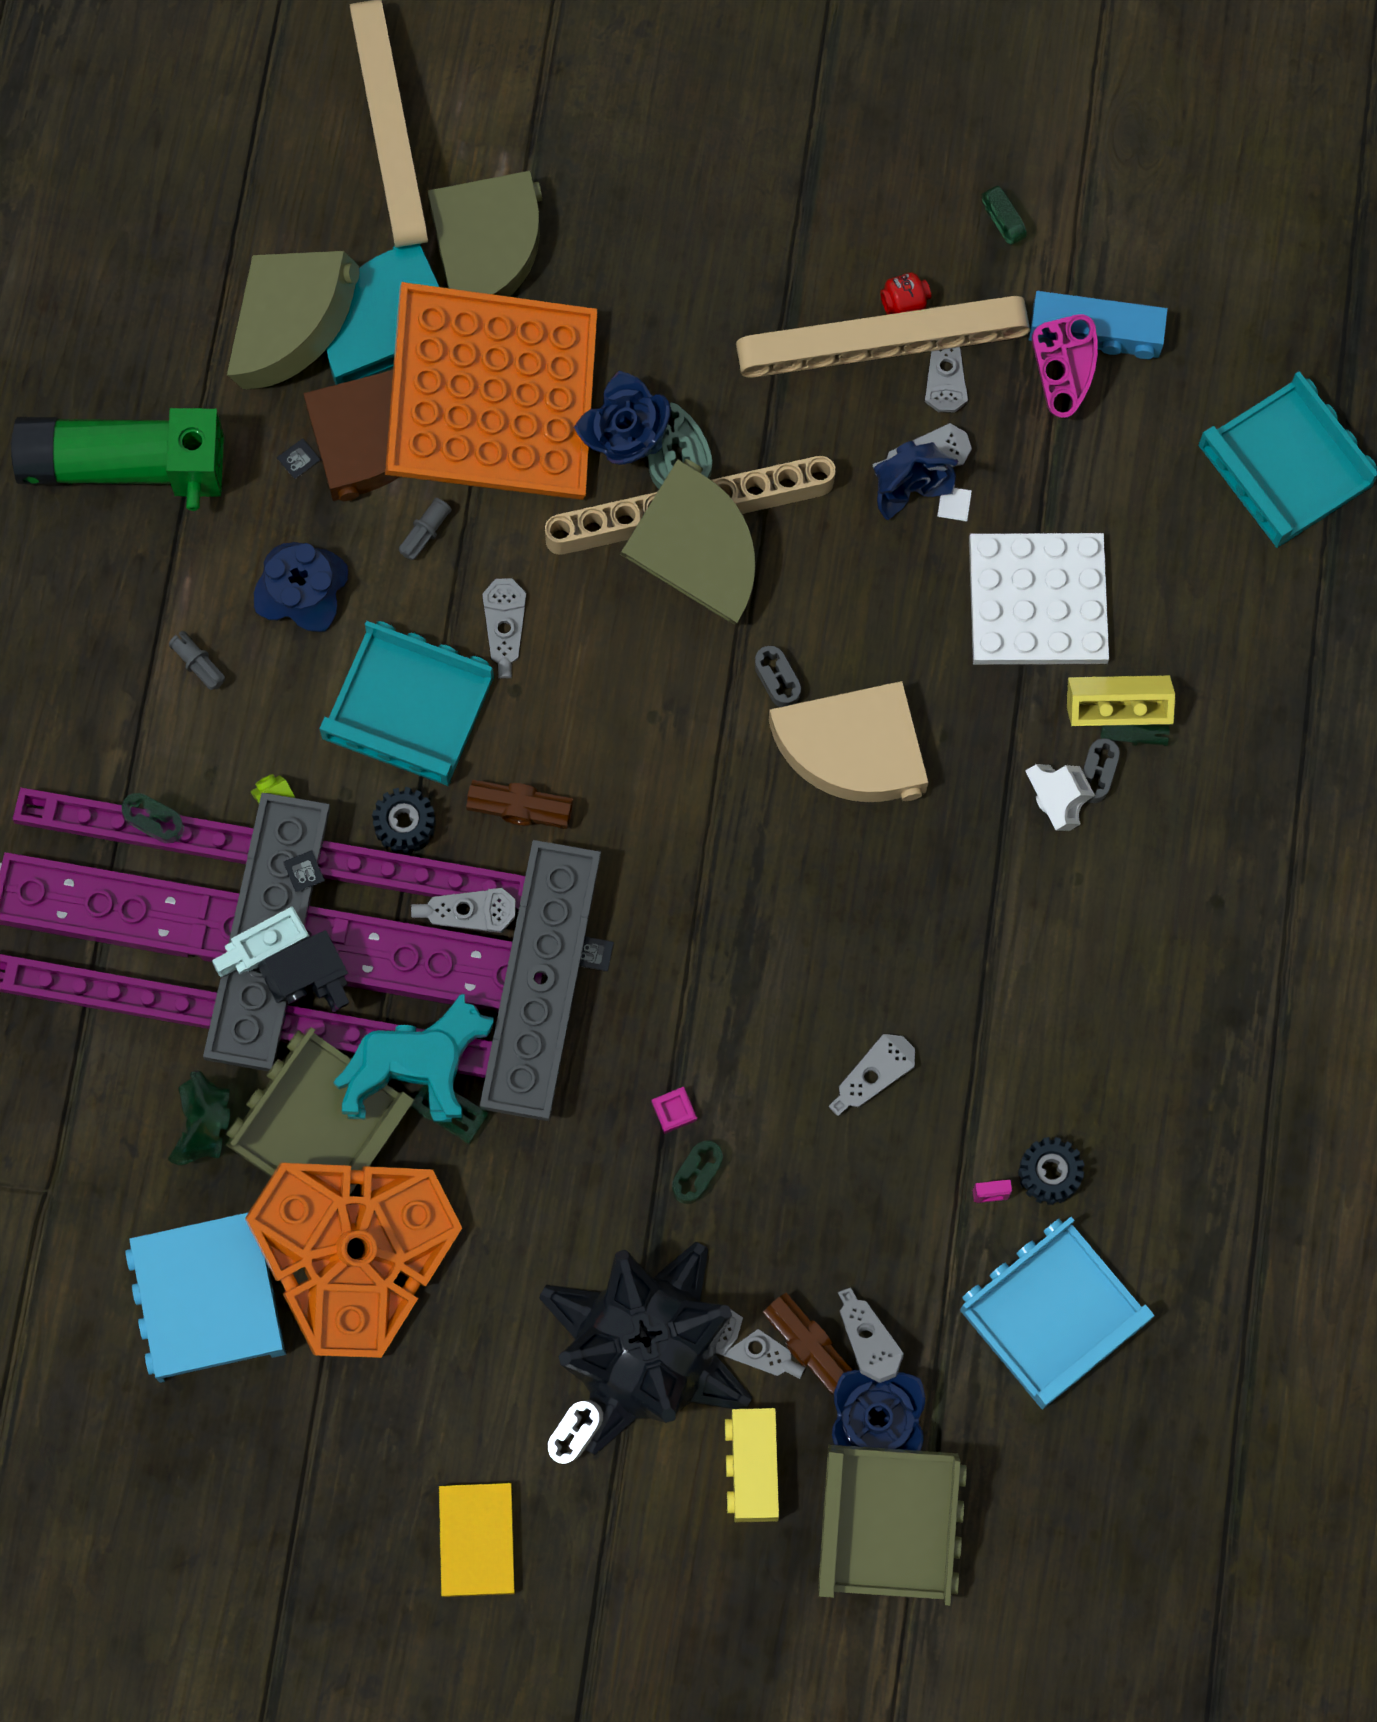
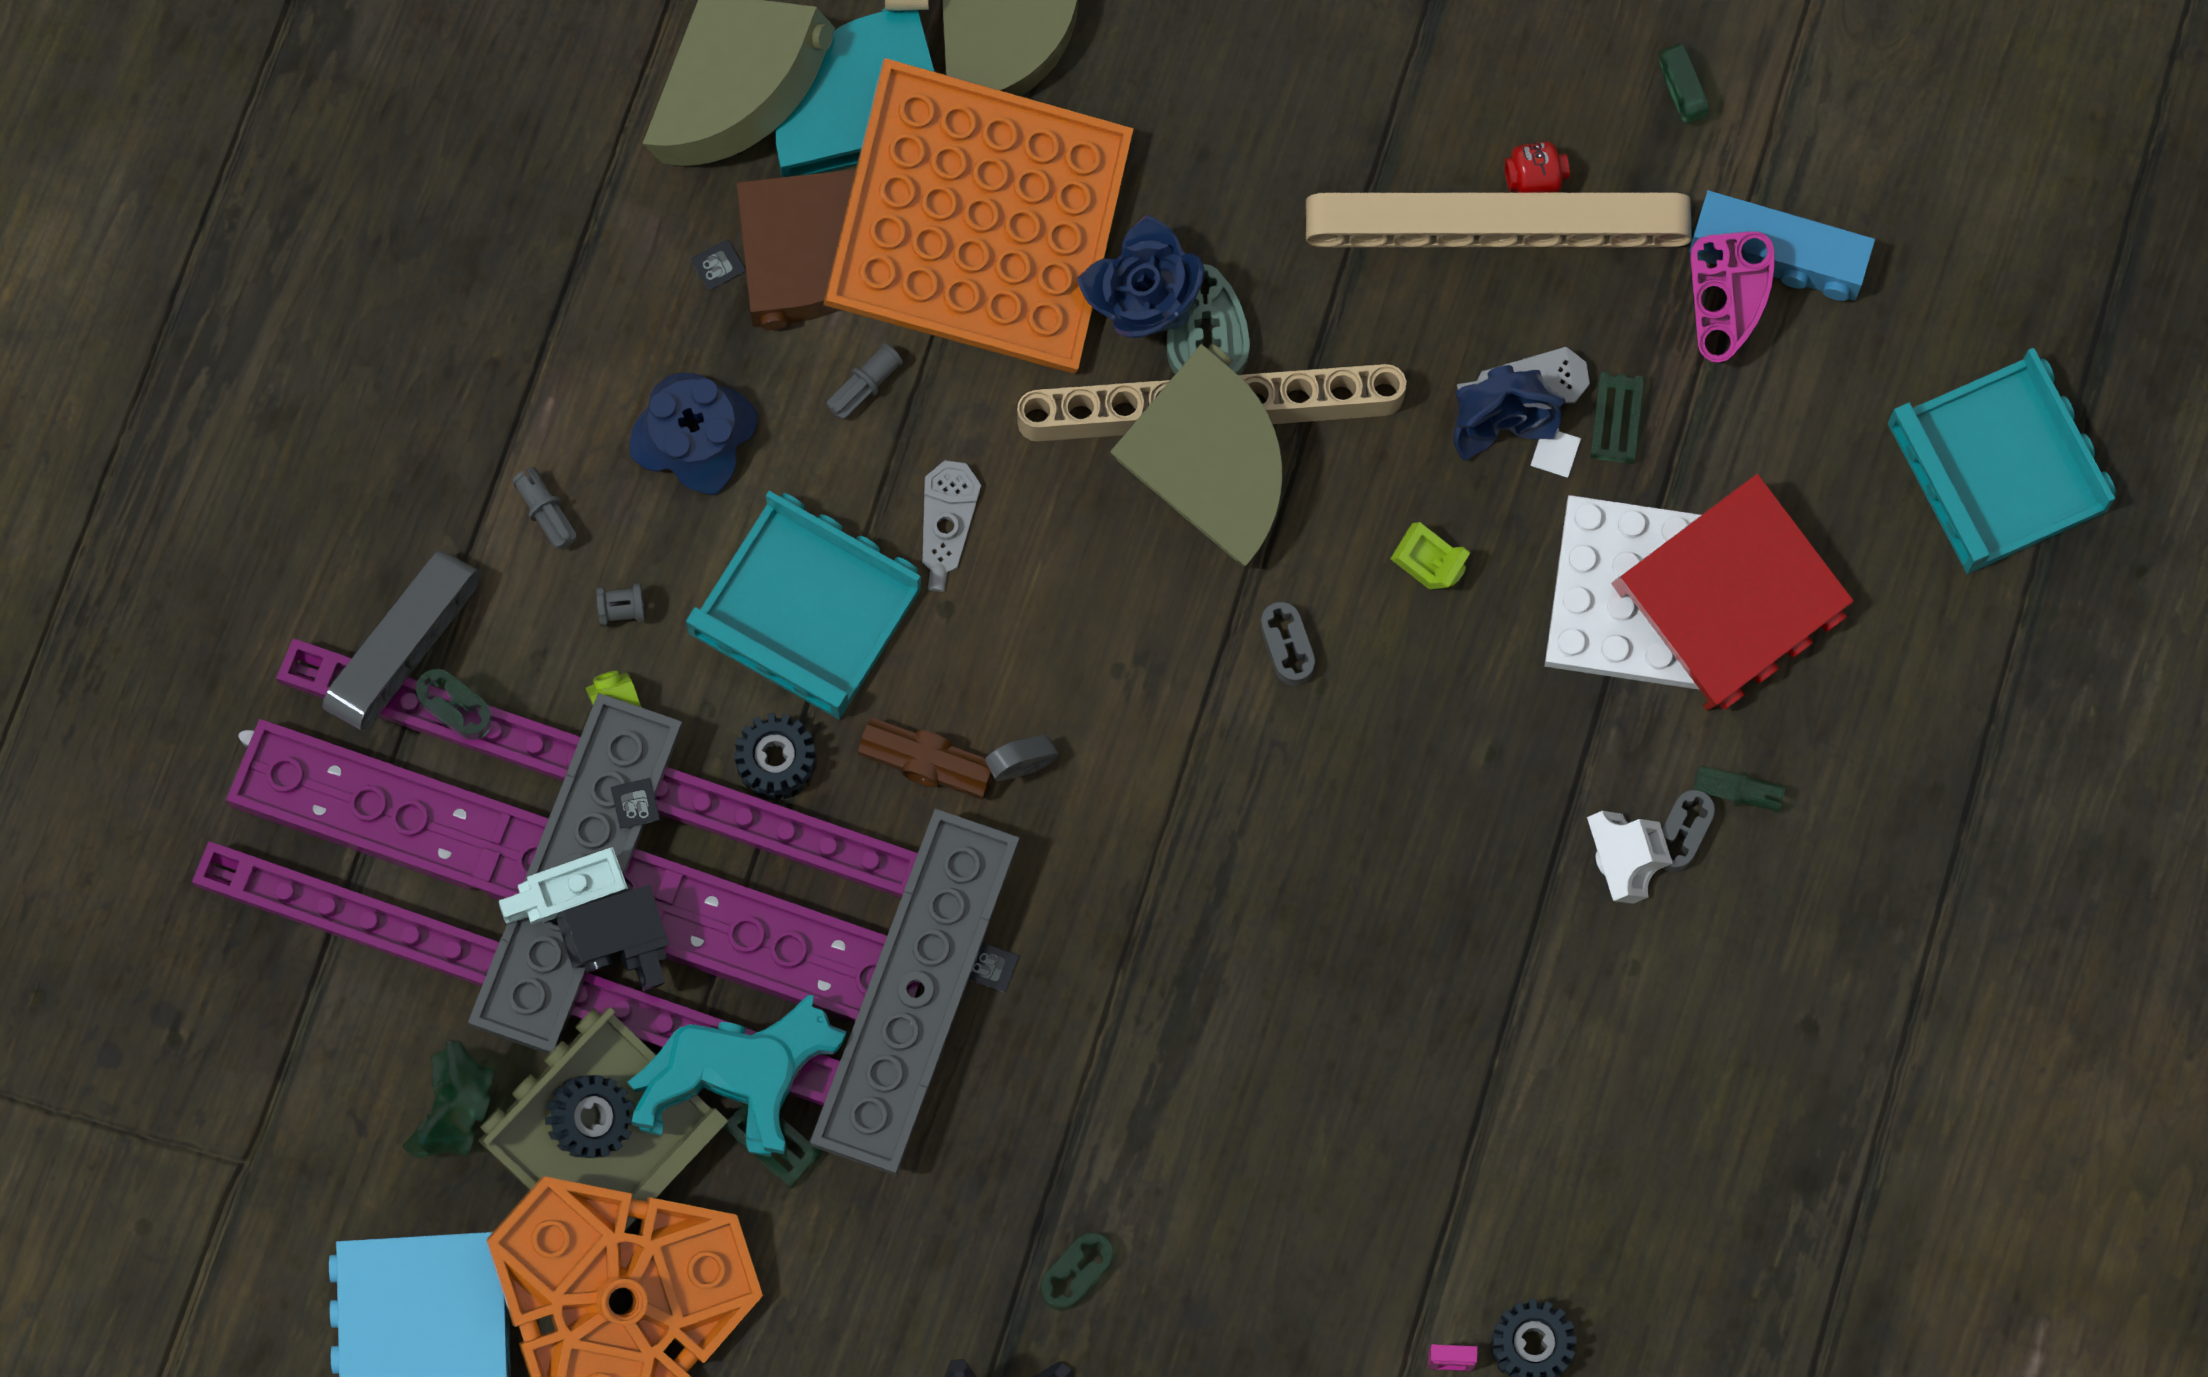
camera: 10 degrees right, 0 degrees up
green piece [11,408,224,511] -> none
light grey piece [411,888,516,933] -> none
dark pink tile [651,1087,697,1134] -> none
tan brick [769,681,928,802] -> none
light grey piece [829,1034,915,1116] -> none
light grey piece [925,347,968,412] -> none
light yellow brick [1067,675,1175,726] -> none
none -> dark grey beam [322,550,481,731]
none -> black bush [545,1075,634,1158]
none -> dark grey bush [596,583,645,627]
none -> dark grey beam [985,734,1059,781]
none -> lime bracket [1390,522,1470,590]
none -> clear green tile [1590,371,1644,464]
none -> red panel [1611,474,1853,711]

